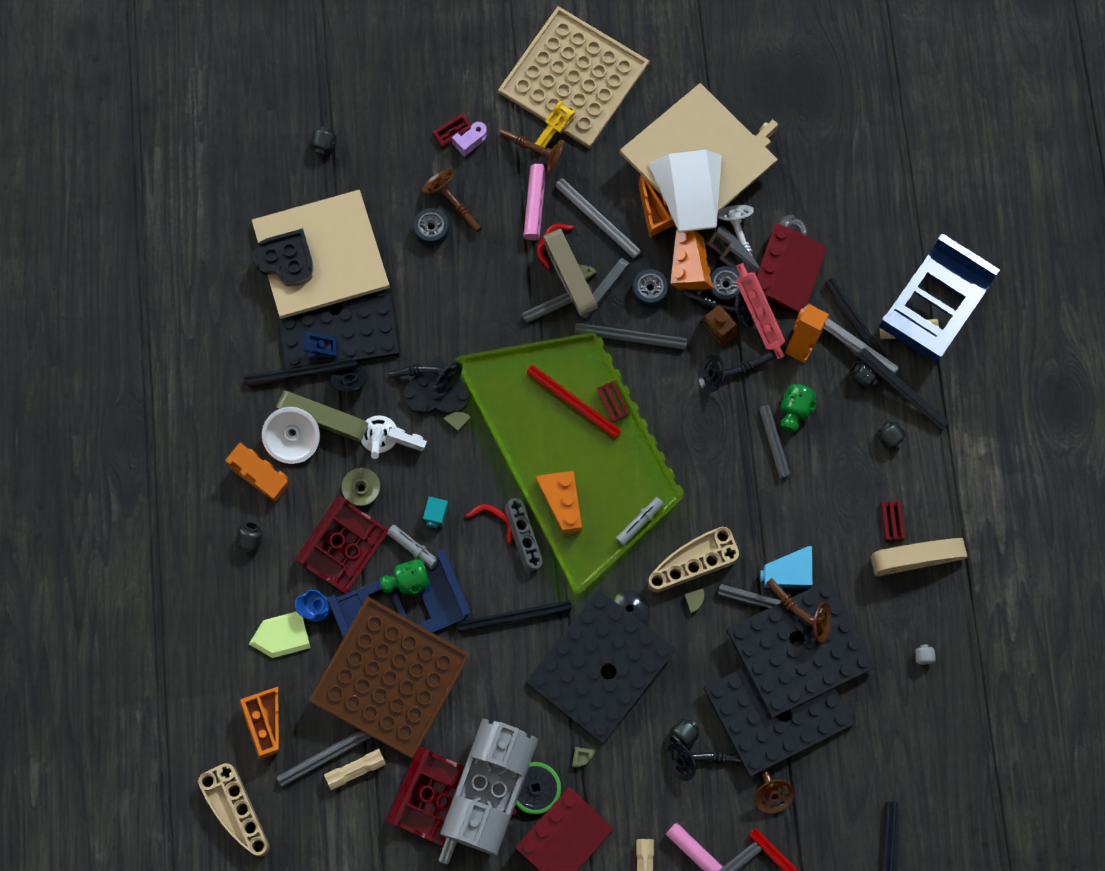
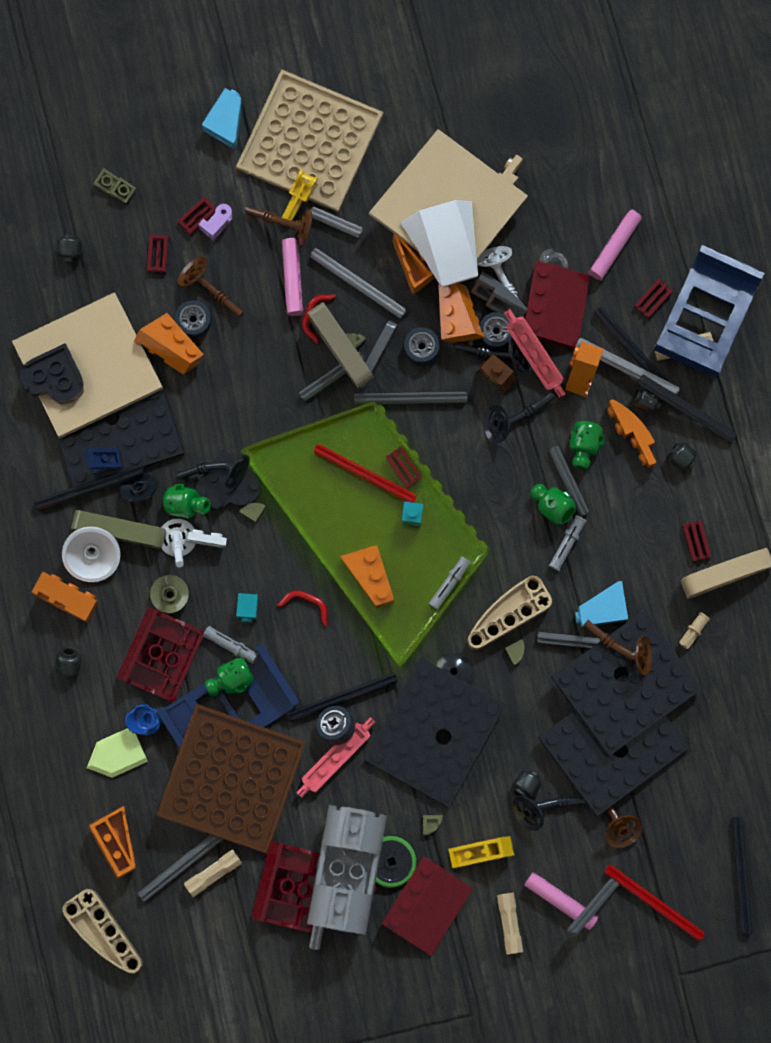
camera: 10 degrees left, 5 degrees up
dark grey beam [505,498,542,571] -> none
light grey piece [915,644,936,665] -> none
none -> olive slope [93,168,136,204]
none -> orange wedge [134,313,204,375]
none -> dark red tile [147,234,169,273]
none -> green piece [163,484,211,519]
none -> medium azure slope [202,88,242,149]
none -> coral plate [296,717,376,798]
none -> light grey axle [311,207,362,238]
none -> wheel [316,706,355,745]
none -> teal brick [402,502,423,526]
none -> yellow slope [448,836,514,868]
none -> green piece [530,484,576,525]
none -> light grey pin [549,515,587,571]
none -> bright pink brick [588,209,642,280]
none -> orange slope [607,399,657,469]
none -> dark red tile [634,278,673,319]
none -> tan axle [679,612,710,649]

